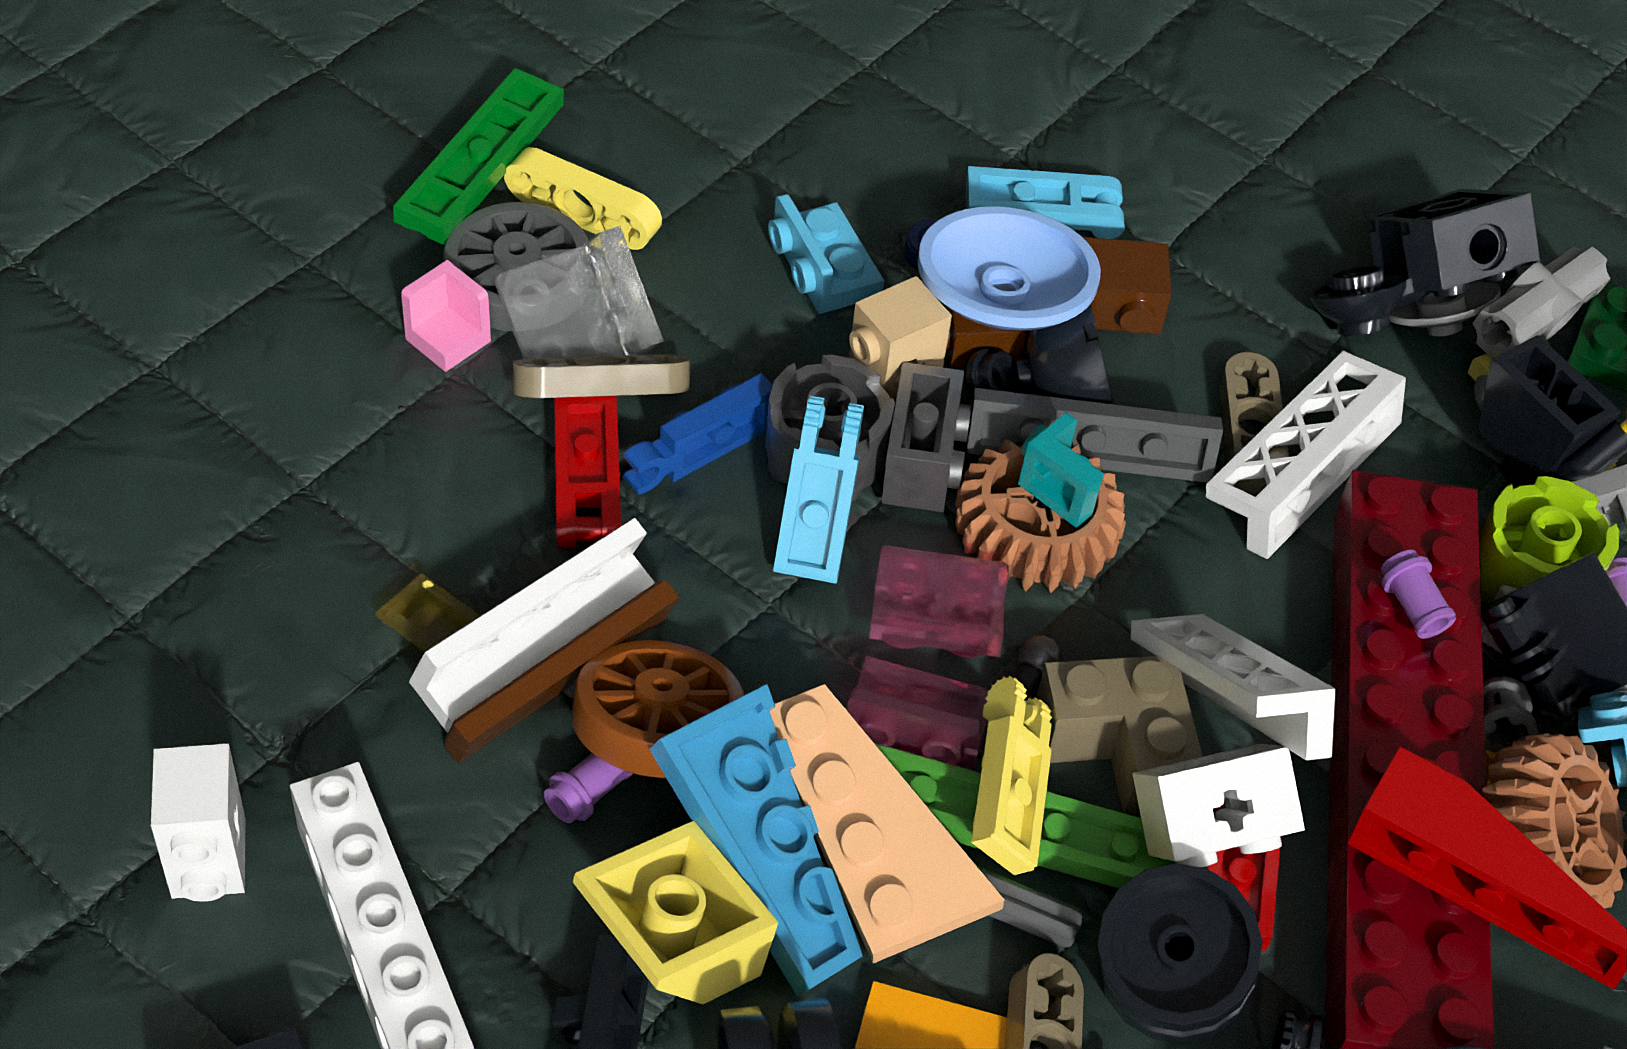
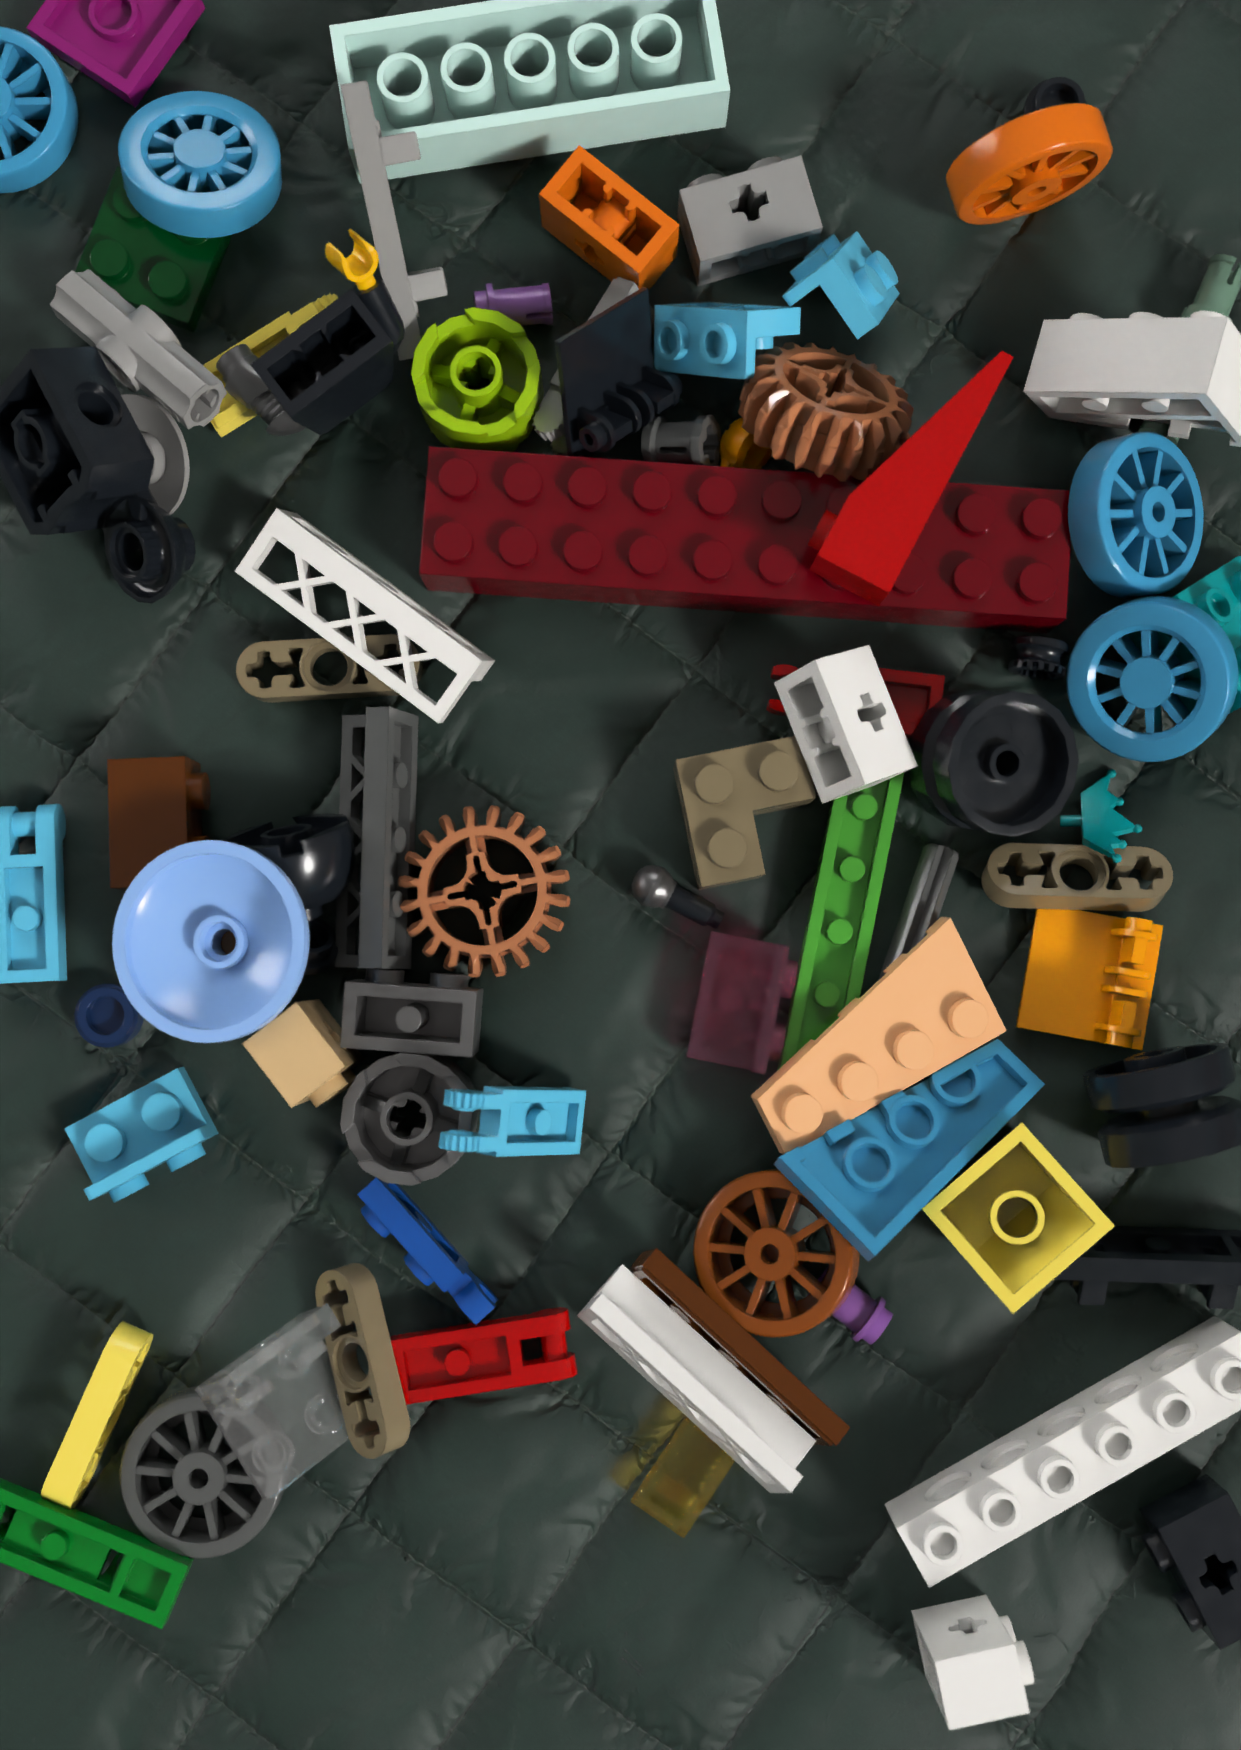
camera: 90 degrees left, 35 degrees up
bright pink panel [401,260,491,372] -> none
clear pink bracket [869,546,1009,658] -> none
light yellow hinge [971,676,1052,875] -> none
teal bracket [1018,412,1104,528] -> none
white fence [1131,614,1335,760] -> none
medium lavender pin [1381,550,1456,638] -> none

